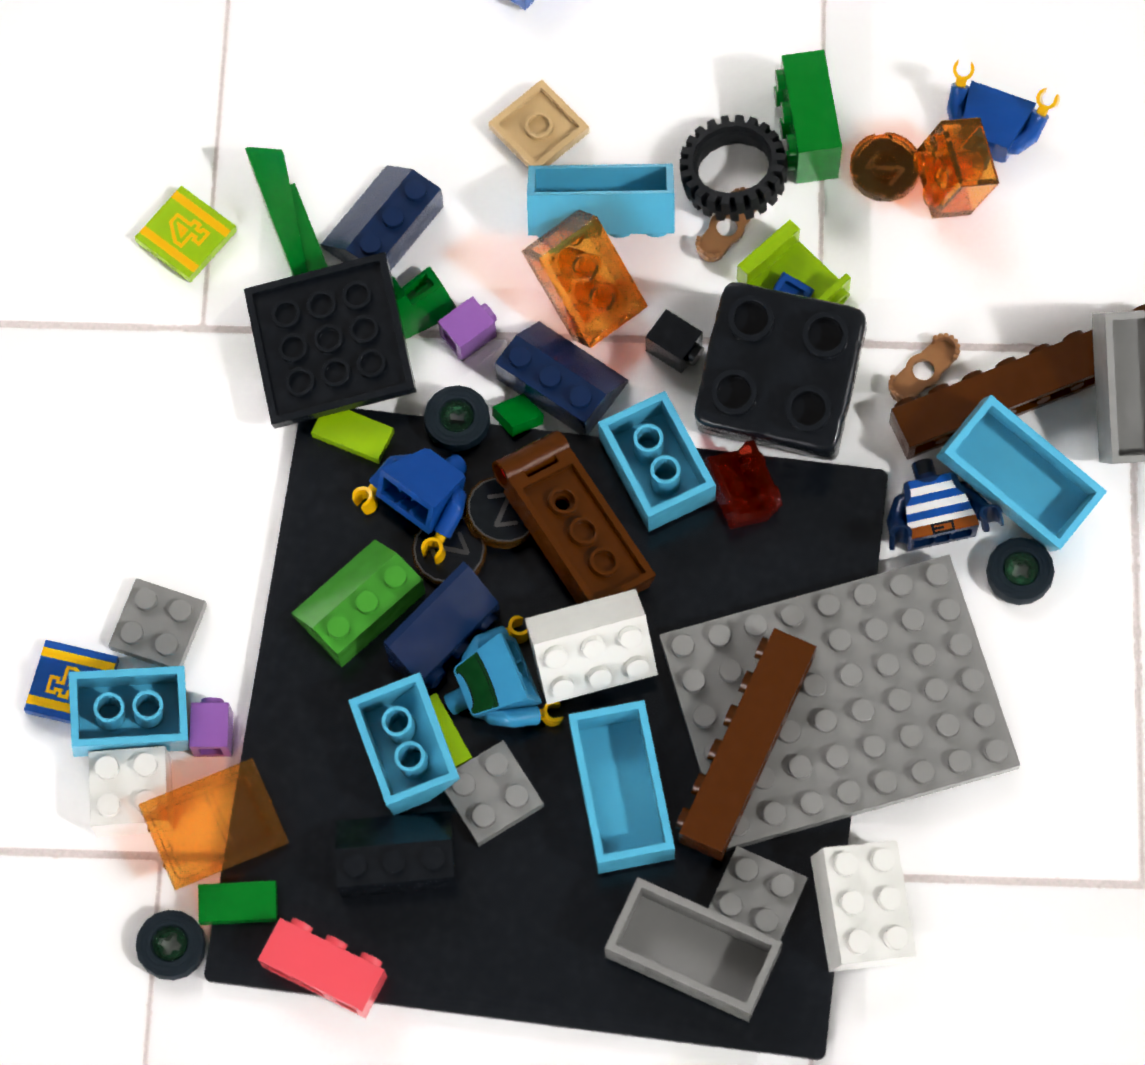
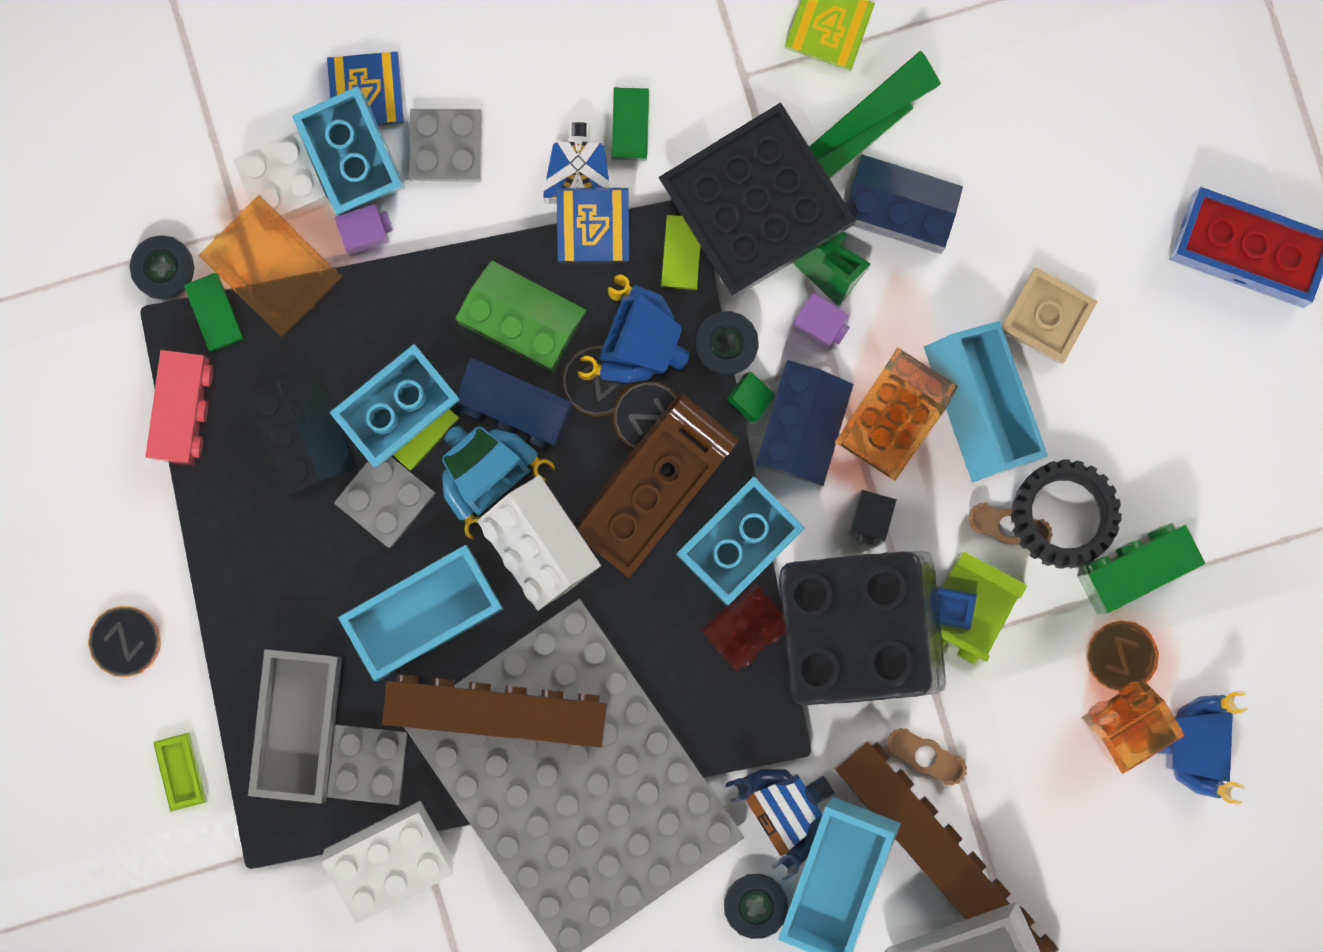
camera: 70 degrees right, 15 degrees up
none -> torso [543,122,610,204]
none -> blue tile [556,188,629,261]
none -> green tile [612,87,649,161]

